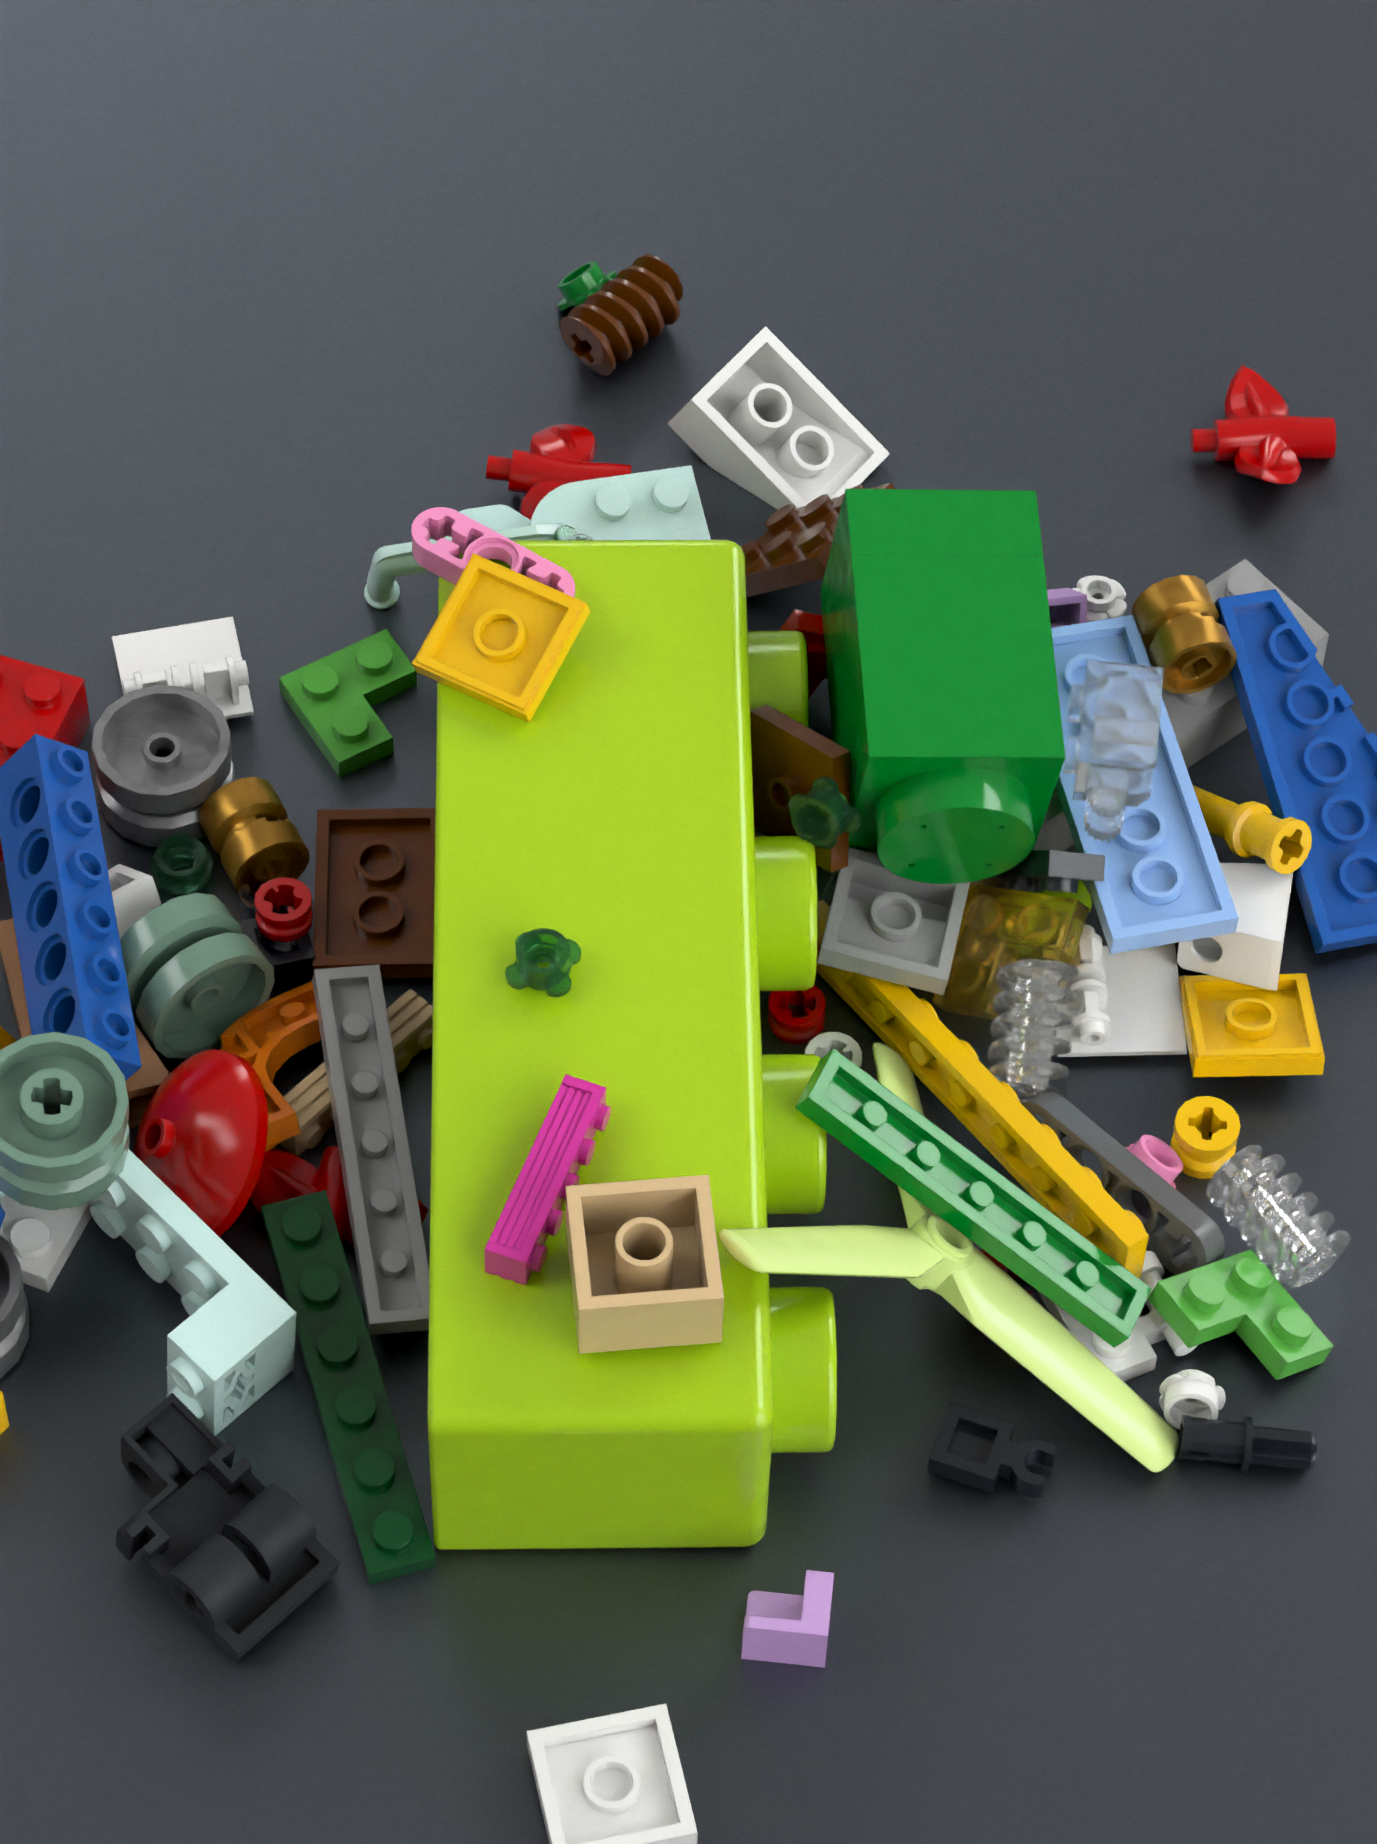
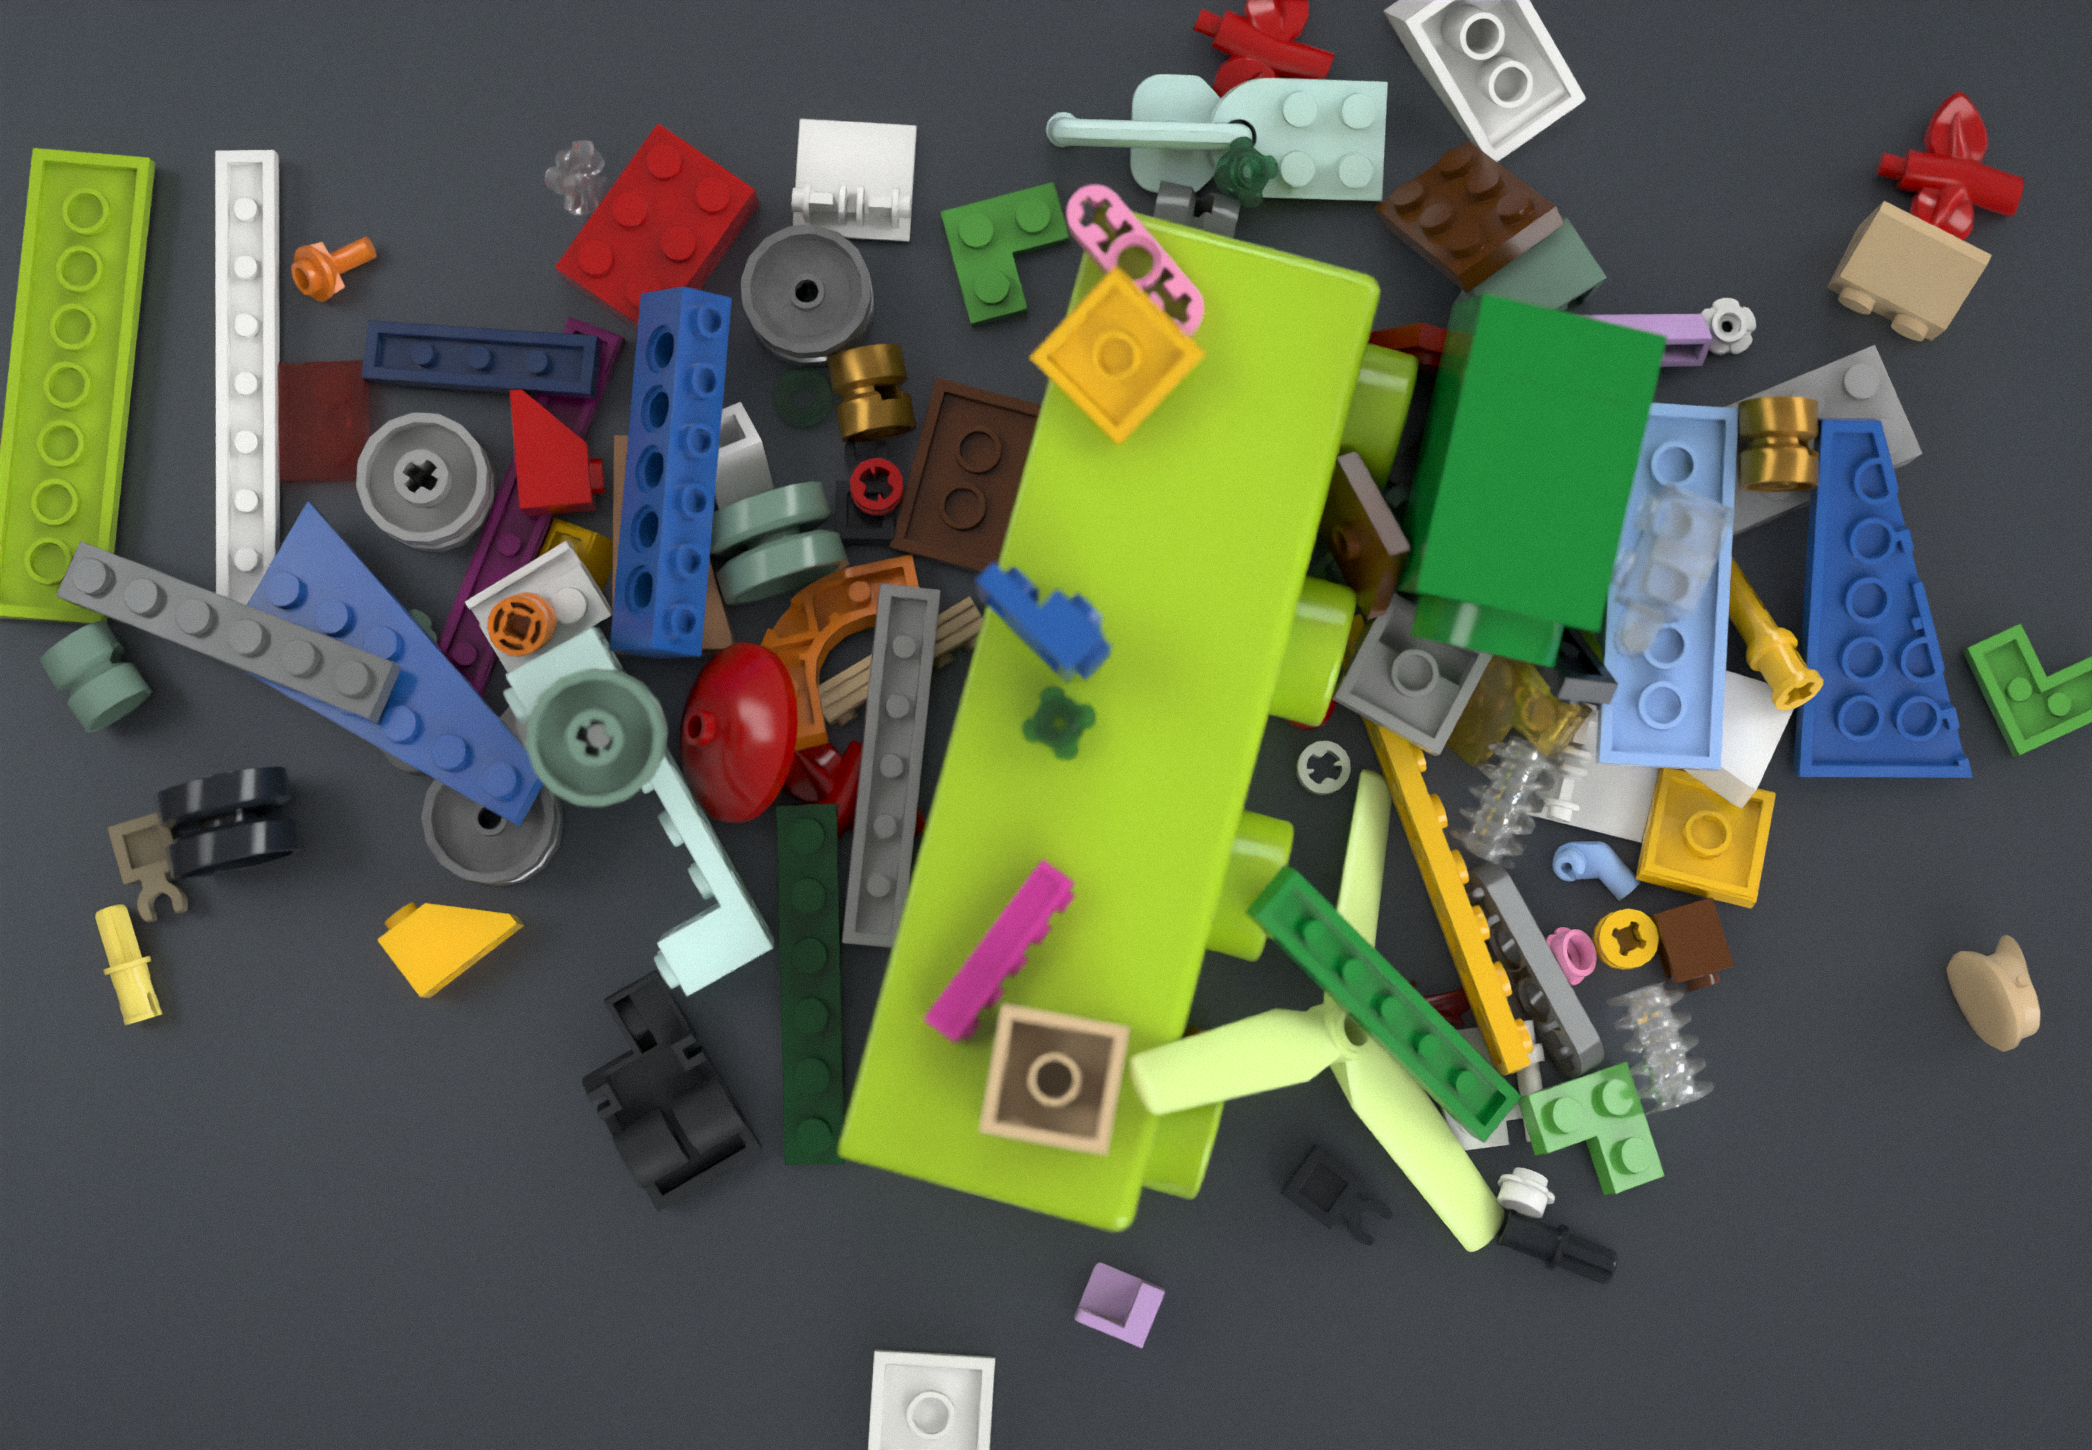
camera: 15 degrees right, 30 degrees up
clear green plate [789,776,861,849] -> none
none -> blue plate [976,562,1113,684]
none -> light blue arm [1552,841,1641,901]
none -> reddish brown brick [1648,897,1734,992]
none -> tan slope [1827,201,1992,341]

